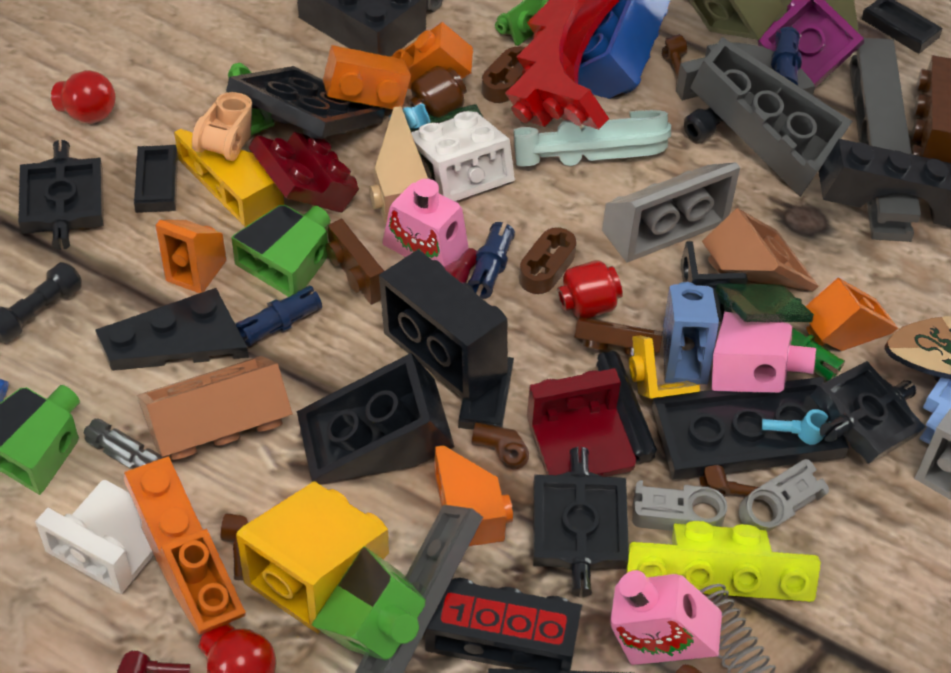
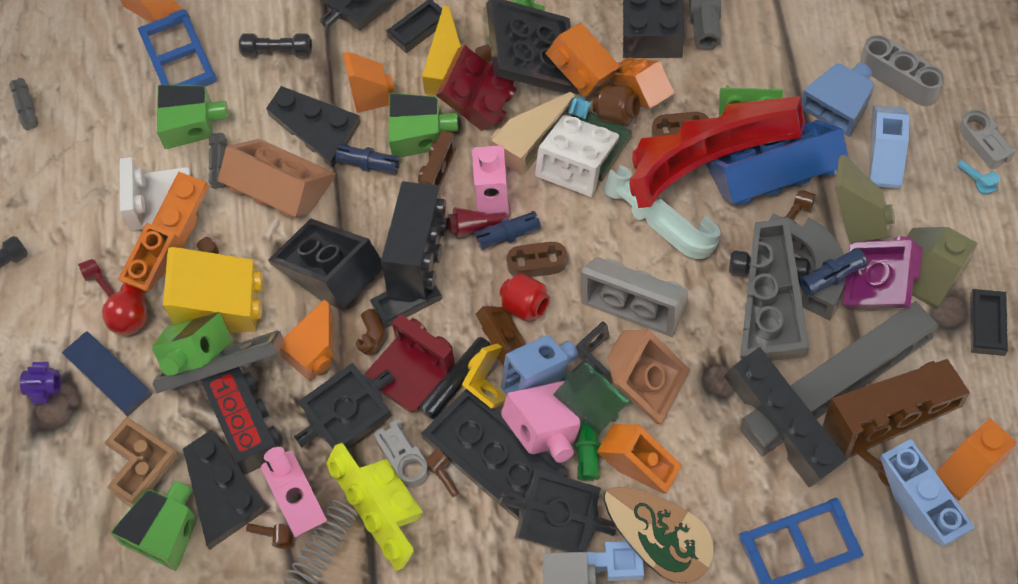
camera: 60 degrees right, 10 degrees up
light nougat piece [192,92,252,161] -> none
light grey piece [739,459,829,532] -> none
medium azure hand [762,409,828,445] -> none

